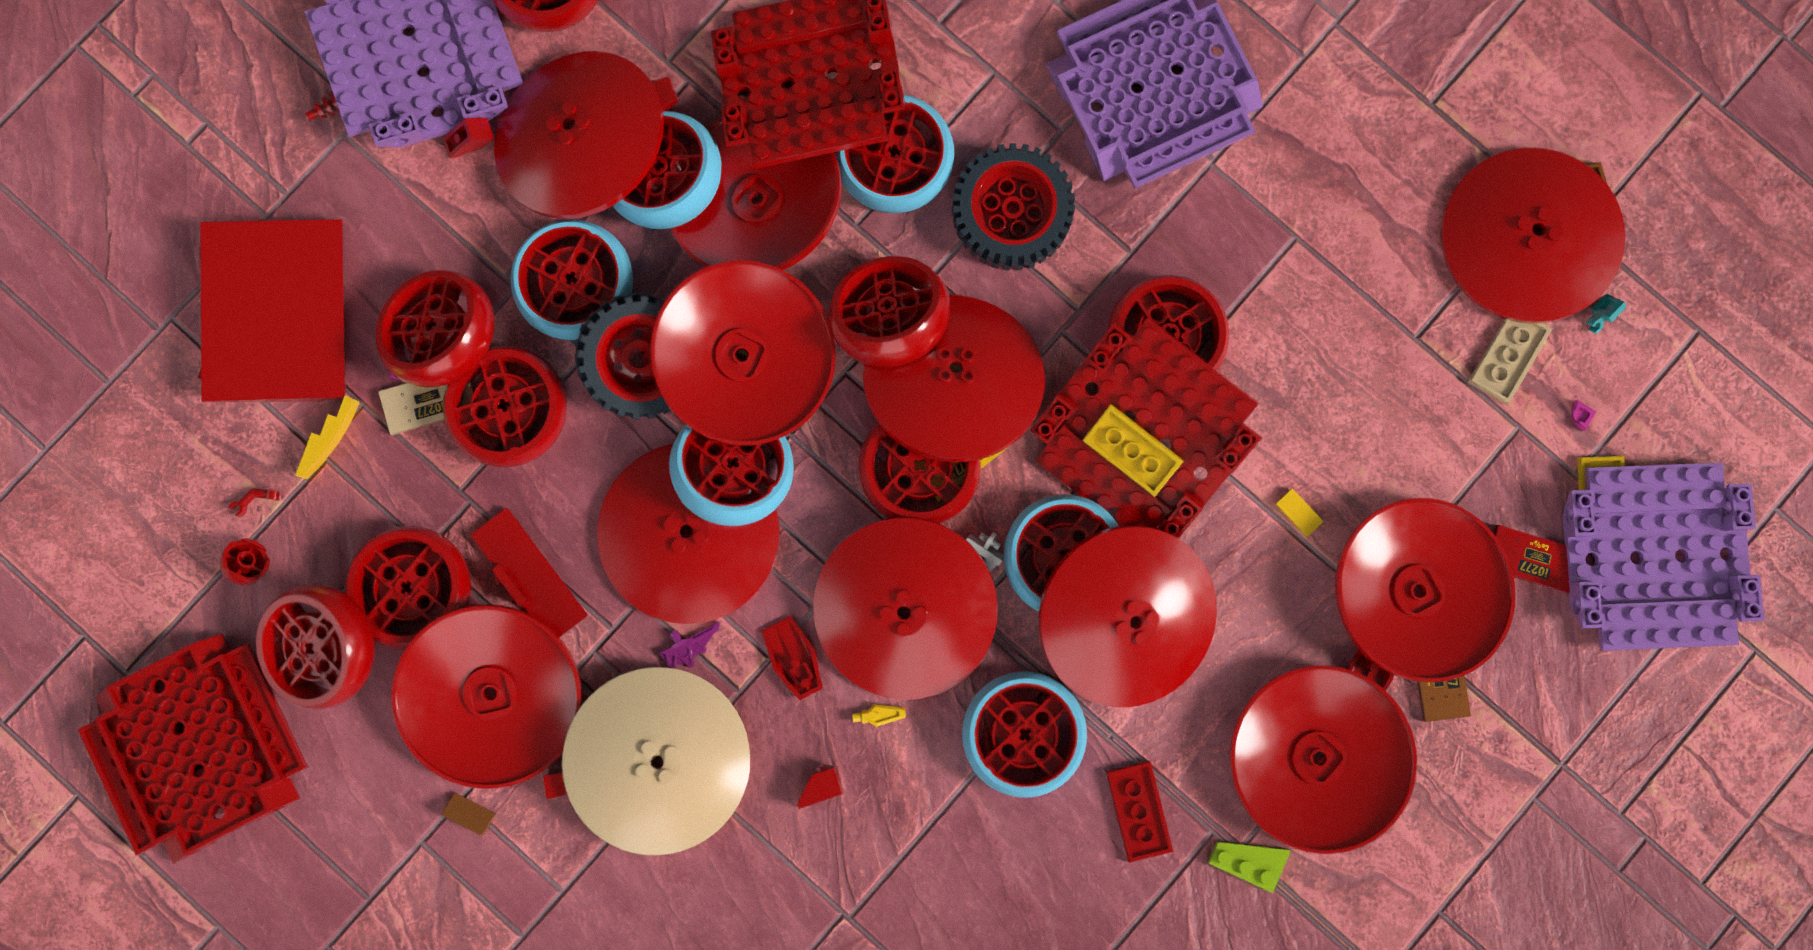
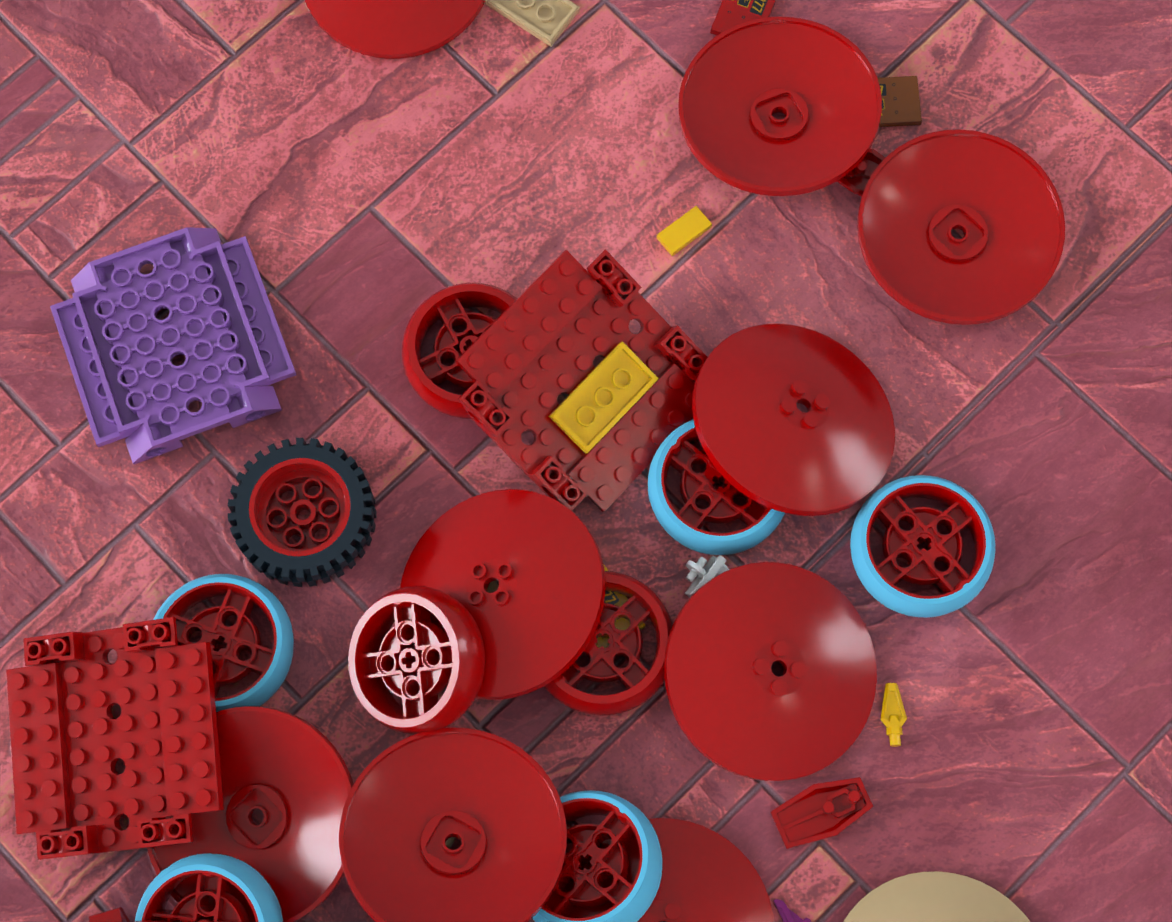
camera: 80 degrees left, 10 degrees down
red slope [797,764,843,809] -> none
red tile [1105,761,1174,863] -> none
lime wing [1207,841,1291,893] -> none

